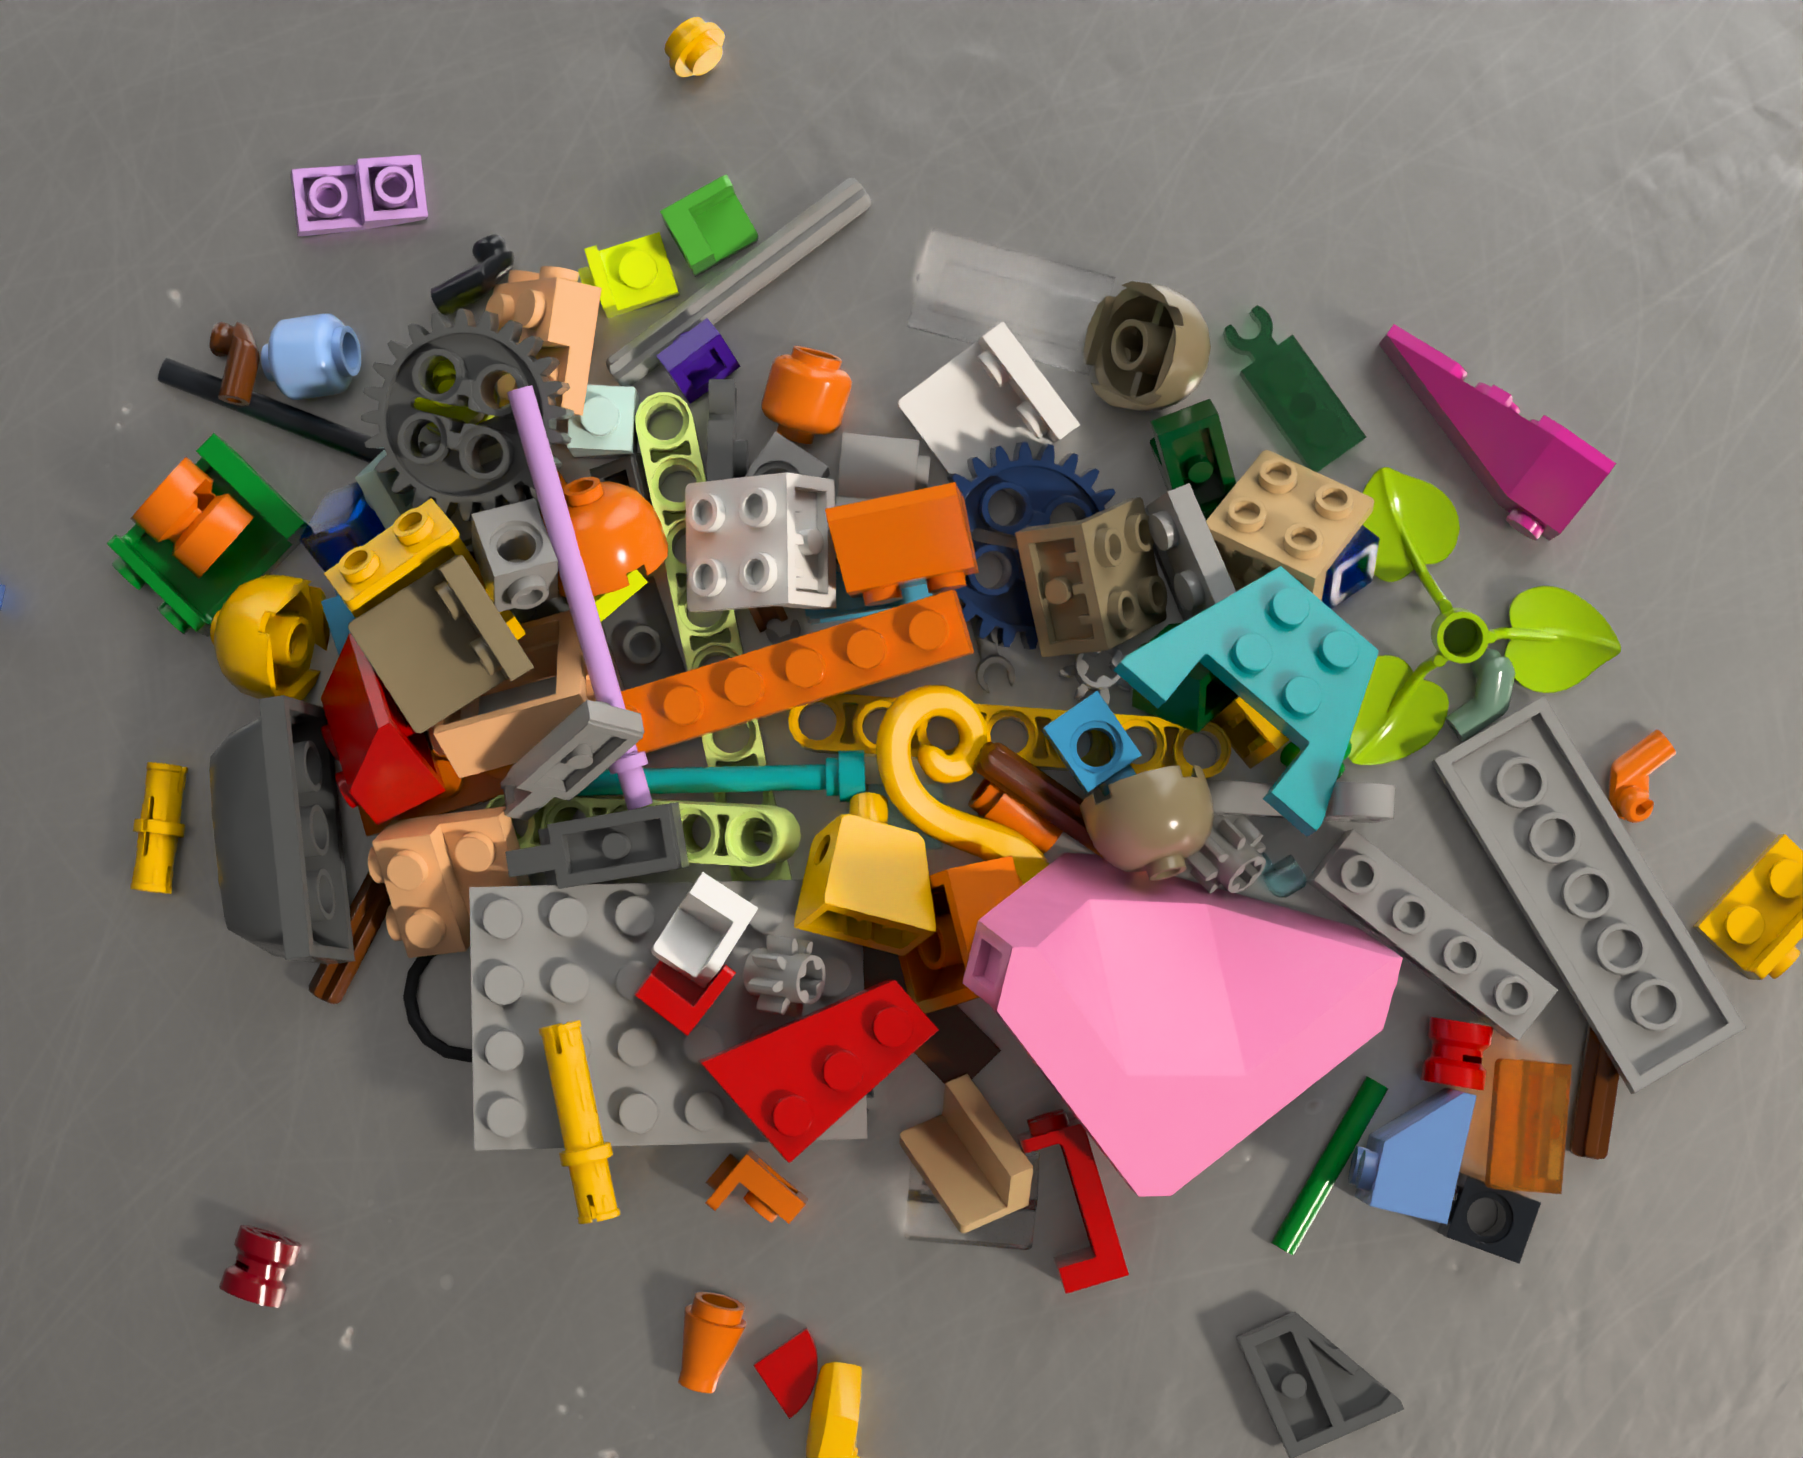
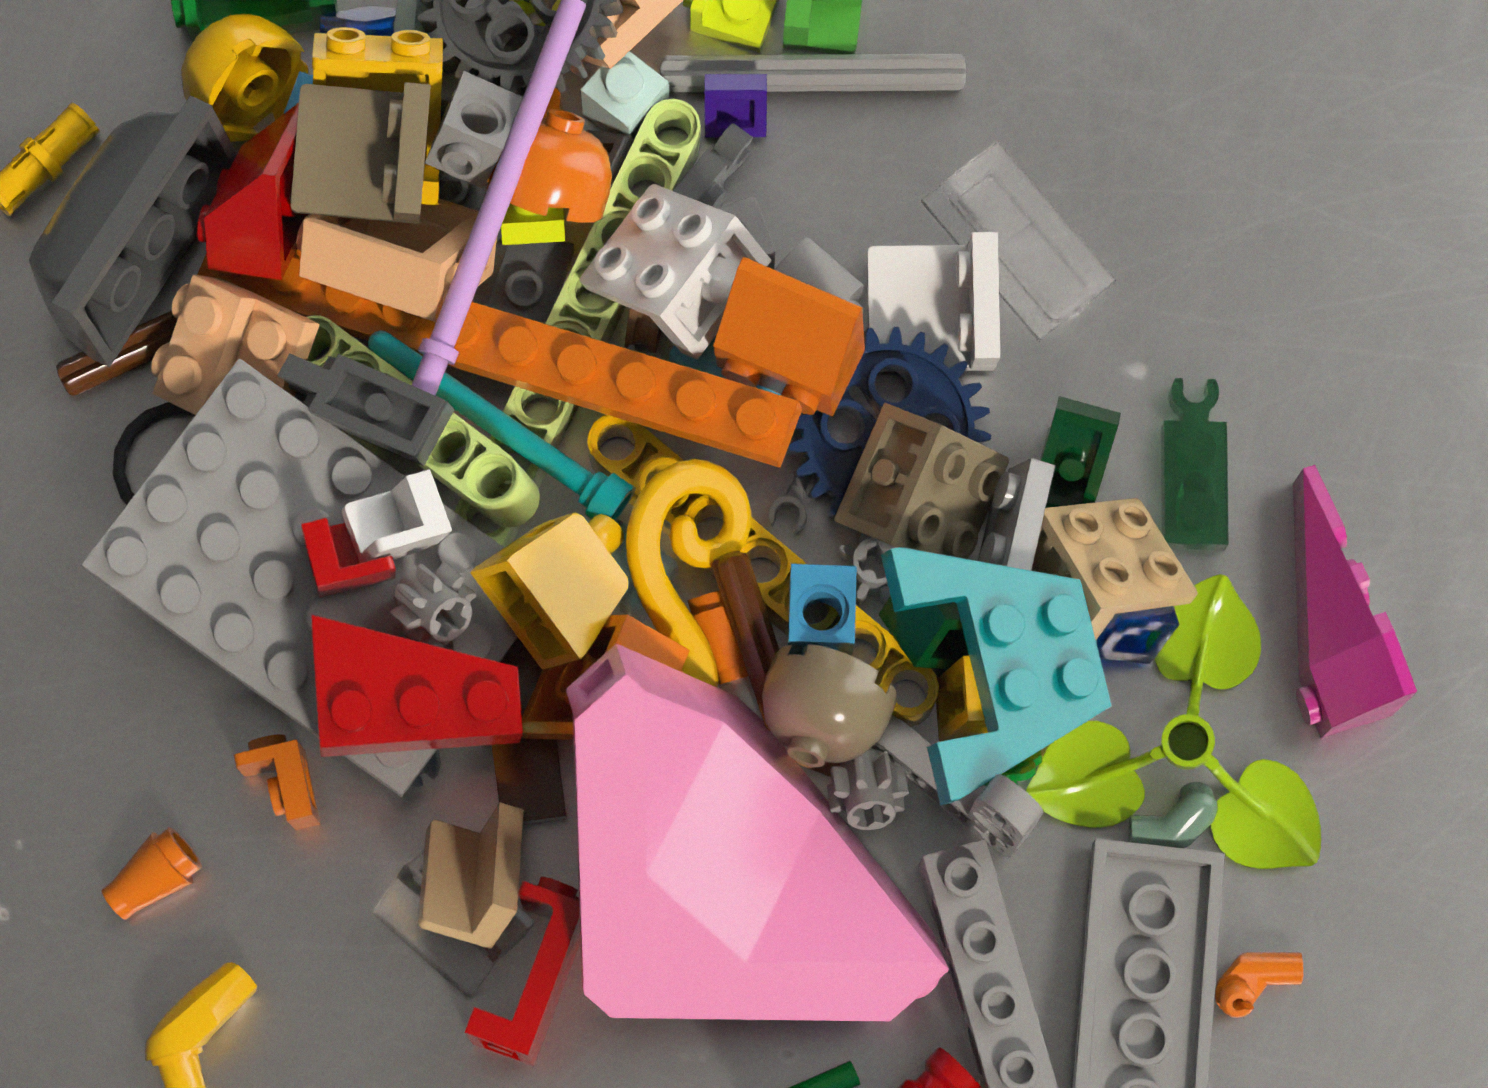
camera: 30 degrees right, 10 degrees down
light grey hinge [500,700,644,821] -> none
yellow pin [538,1020,620,1224] -> none
red tile [753,1327,818,1419] -> none
orange head [761,346,852,444] -> none
dark tan cylinder [1084,281,1211,411] -> none
clear light blue hand [1261,852,1306,898] -> none

